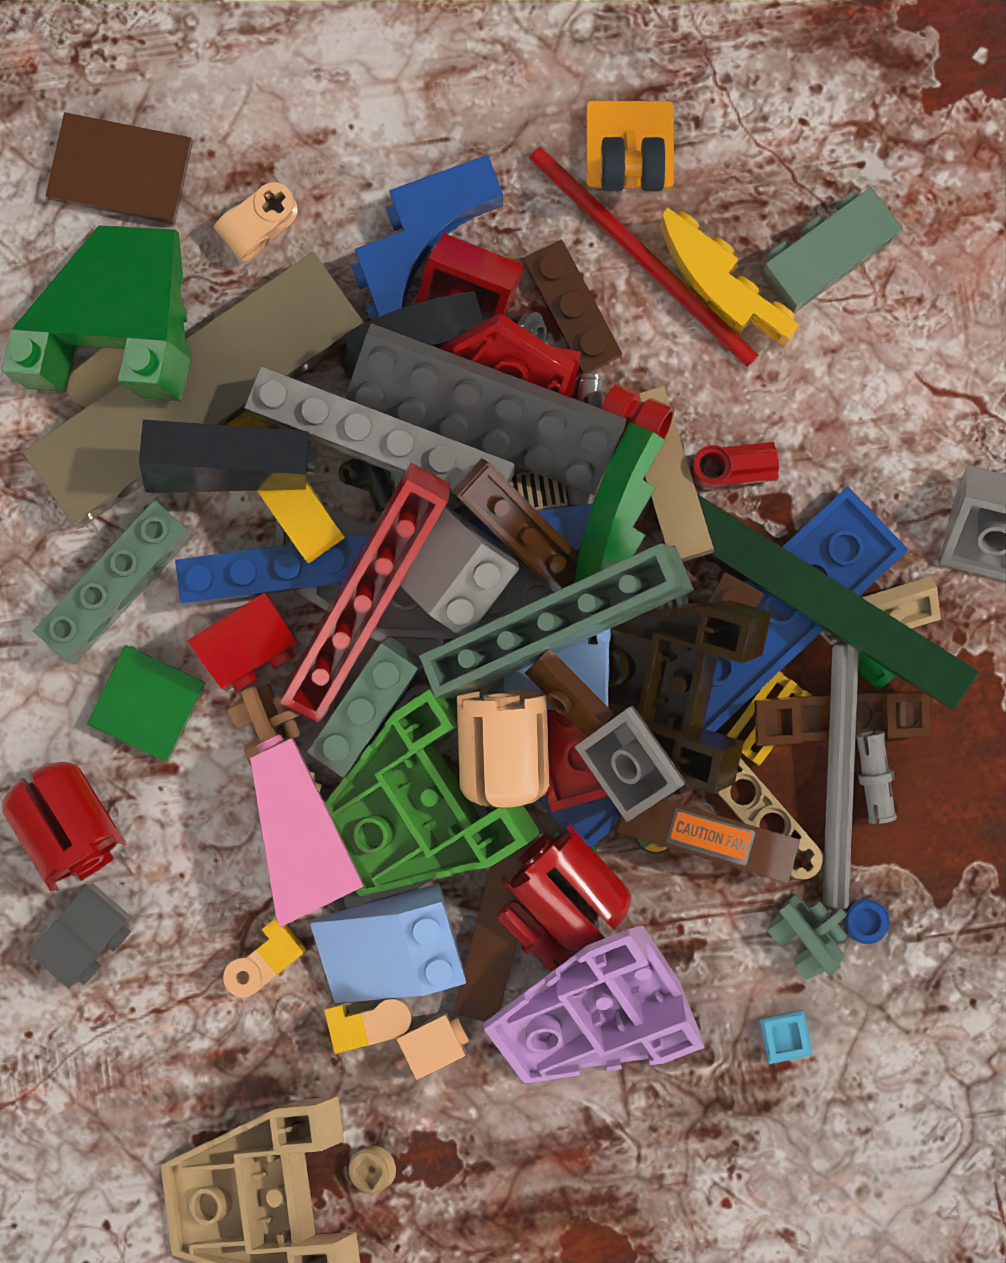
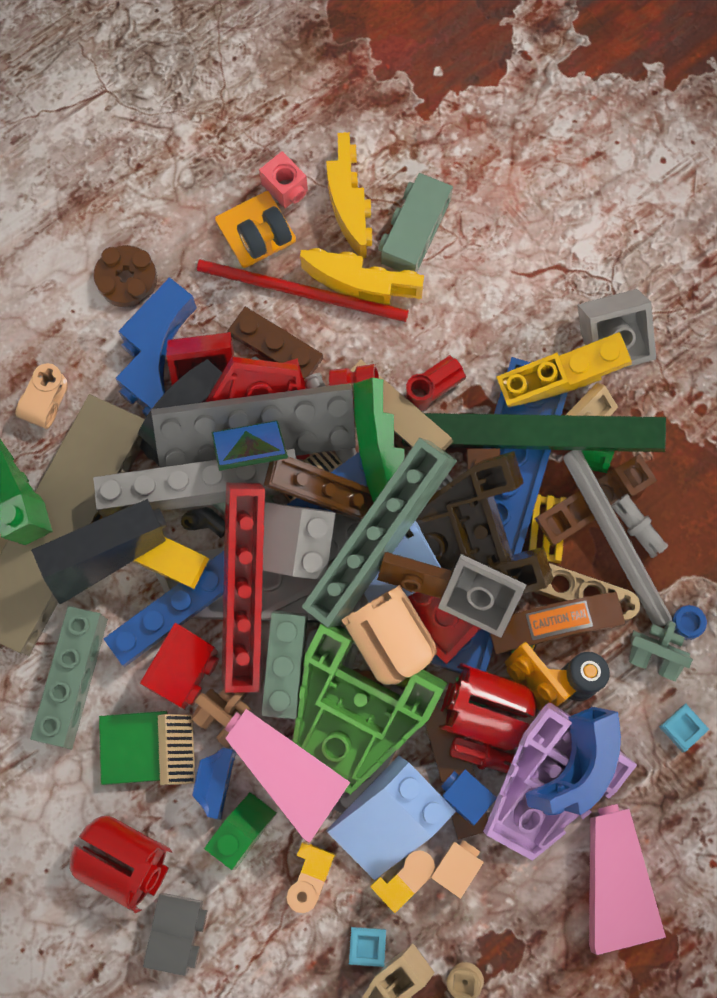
camera: 30 degrees left, 10 degrees down
none -> reddish brown plate [94,245,158,308]
none -> tan tile [158,714,195,785]
none -> blue slope [192,748,236,820]
none -> green slope [204,792,277,870]
none -> piece [211,420,288,471]
none -> coral brick [259,151,308,208]
none -> yellow slope [326,132,372,258]
none -> medium azure tile [349,927,386,967]
none -> blue brick [441,770,497,826]
none -> yellow slope [496,332,632,407]
none -> light orange plate [505,642,610,711]
none -> blue arch [525,707,621,815]
none -> bright pink slope [589,804,666,955]

